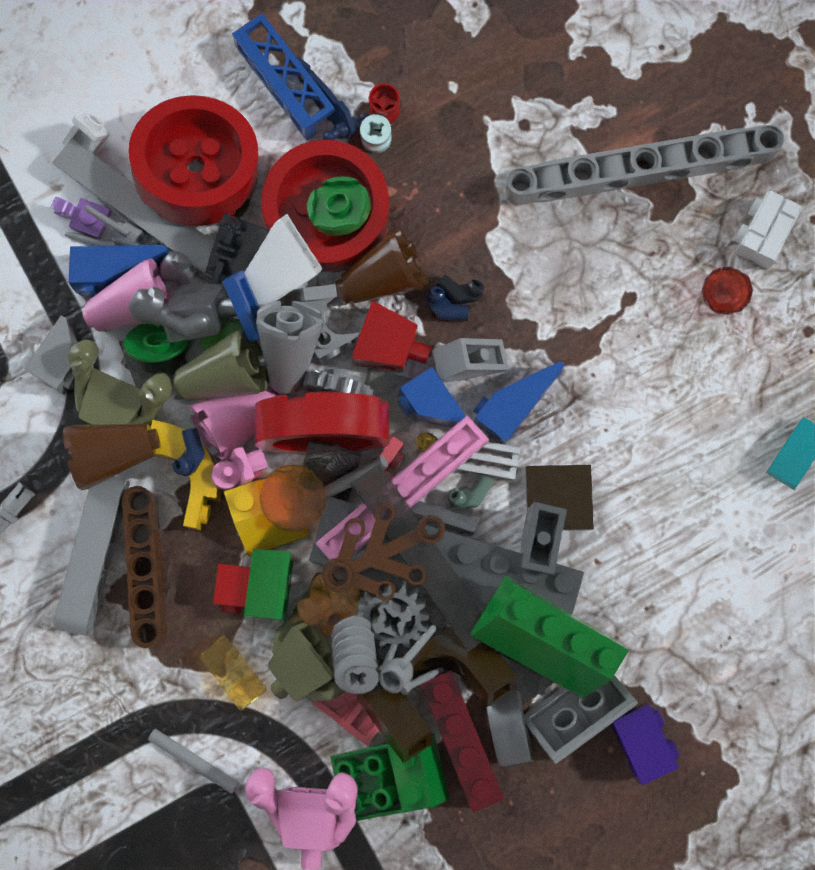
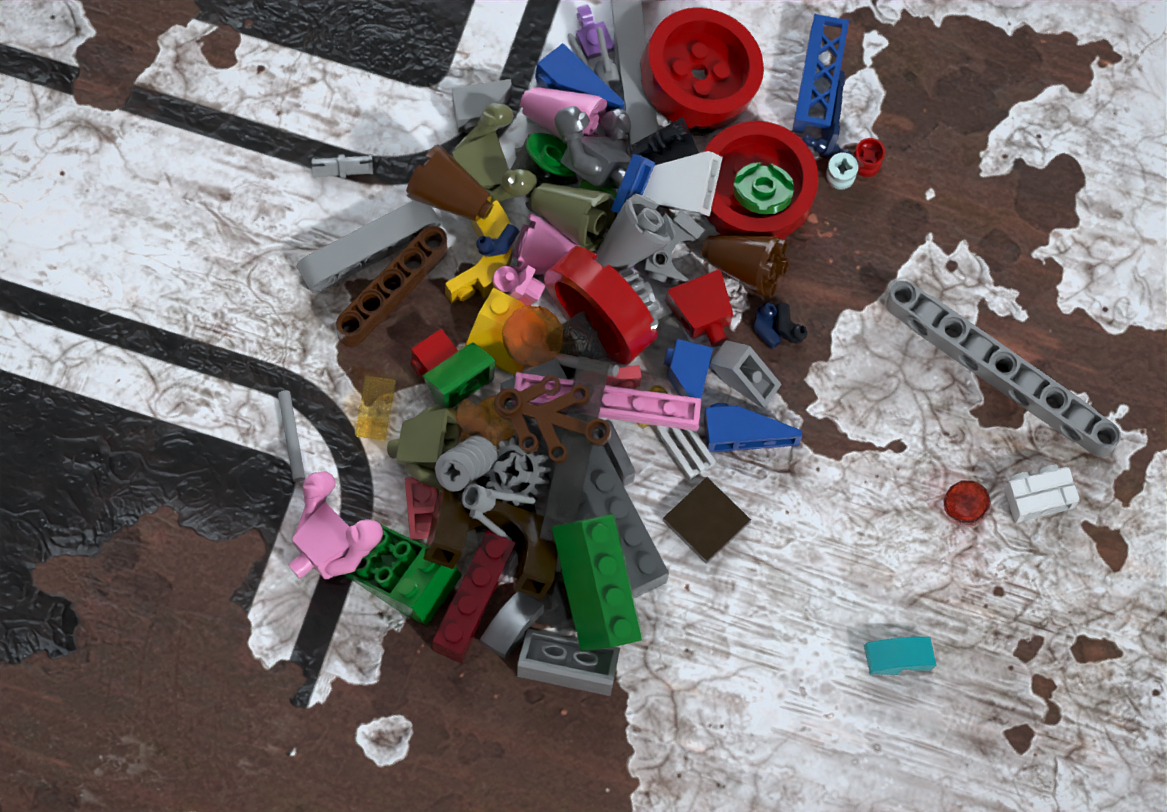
camera: 40 degrees right, 10 degrees down
sand green arm [448,473,494,510] -> none
dark grey slope [520,502,567,576] -> none
dark purple brick [610,703,680,785] -> none

